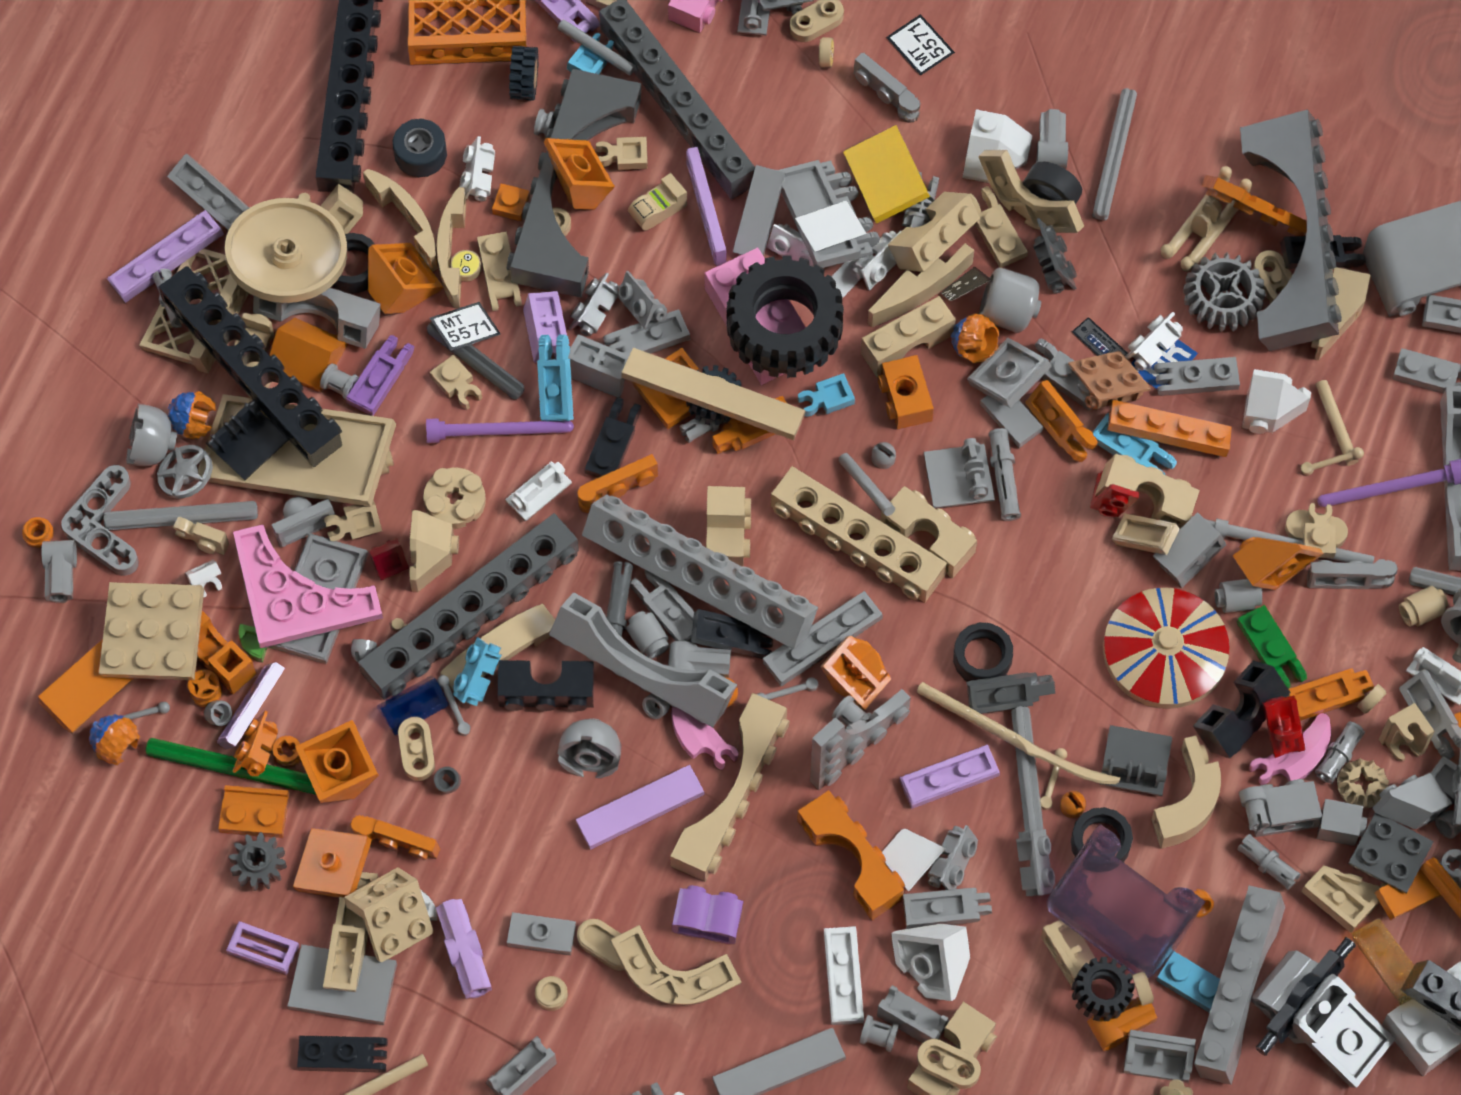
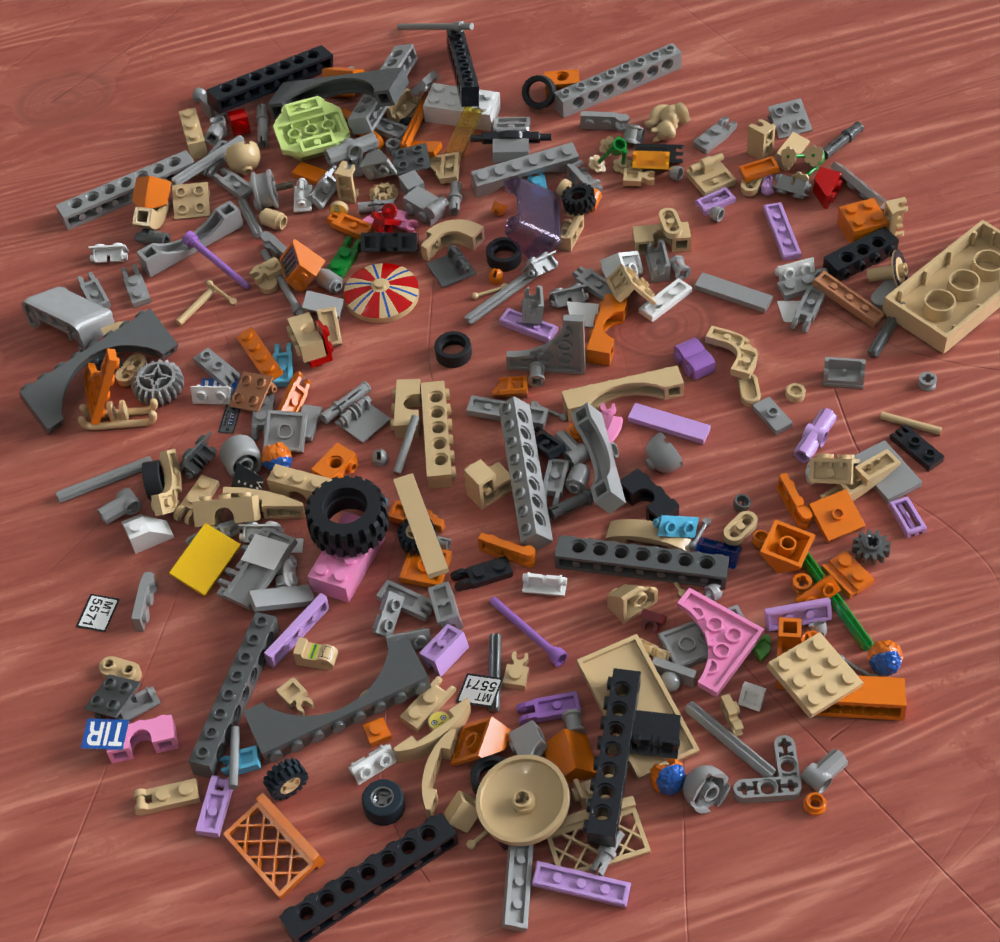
camera: 125 degrees left, 15 degrees down
light grey wheel [157,445,213,499] -> none
tan plate [423,468,486,529] -> none
light grey bush [534,109,555,137] -> none
medium azure hinge [537,334,574,421] -> none
orange slope [544,138,615,210] -> none
tan tile [819,37,834,67] -> none
tan piece [917,682,1121,784] -> none
dark grey hinge [966,672,1056,714] -> none
white slope [1242,369,1311,434] -> none
none -> light grey hinge [521,285,544,324]
none -> tan bracket [605,264,656,306]
none -> orange hinge [752,530,768,549]

